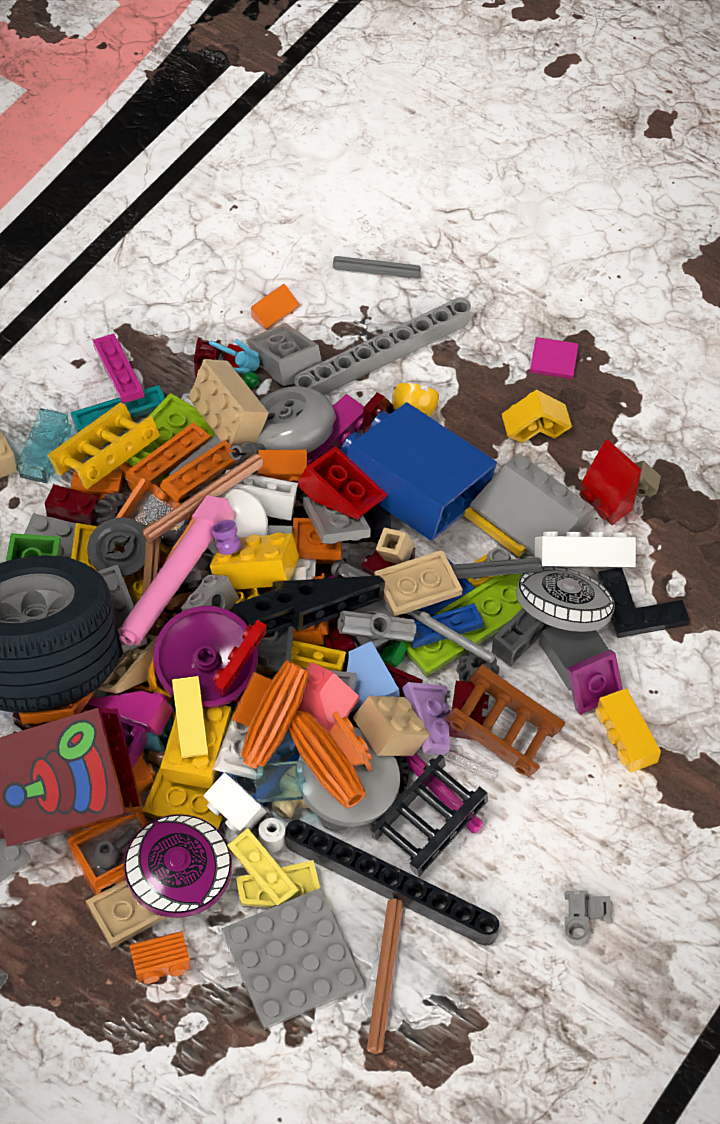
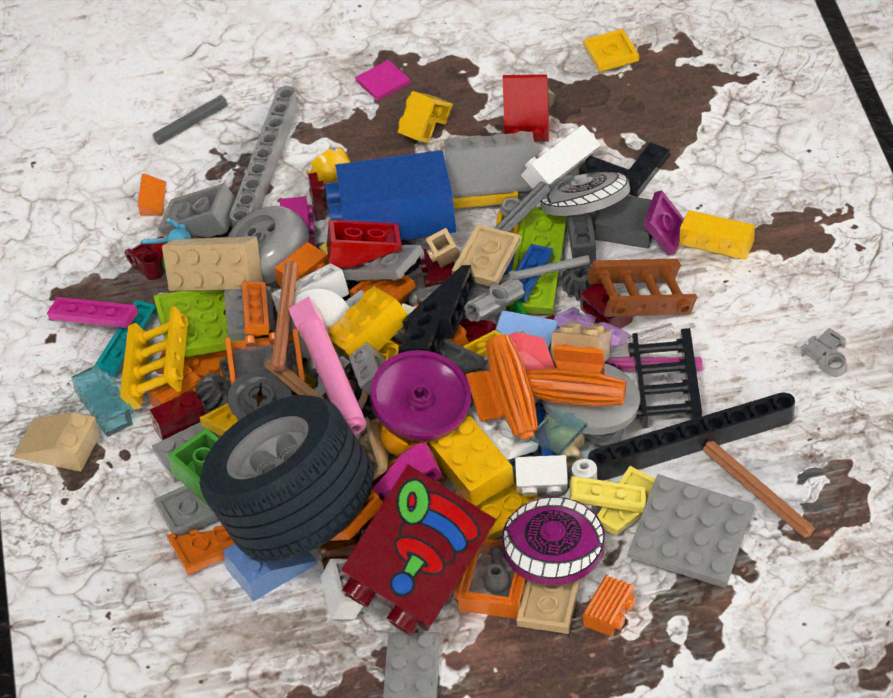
camera: 40 degrees left, 10 degrees down
orange plate [125,422,211,486] -> none
light yellow tile [172,676,208,758] -> none
medium lavender wheel [212,520,242,555] -> none
red plate [213,620,267,696] -> none
dark grey pin [229,442,266,460] -> none

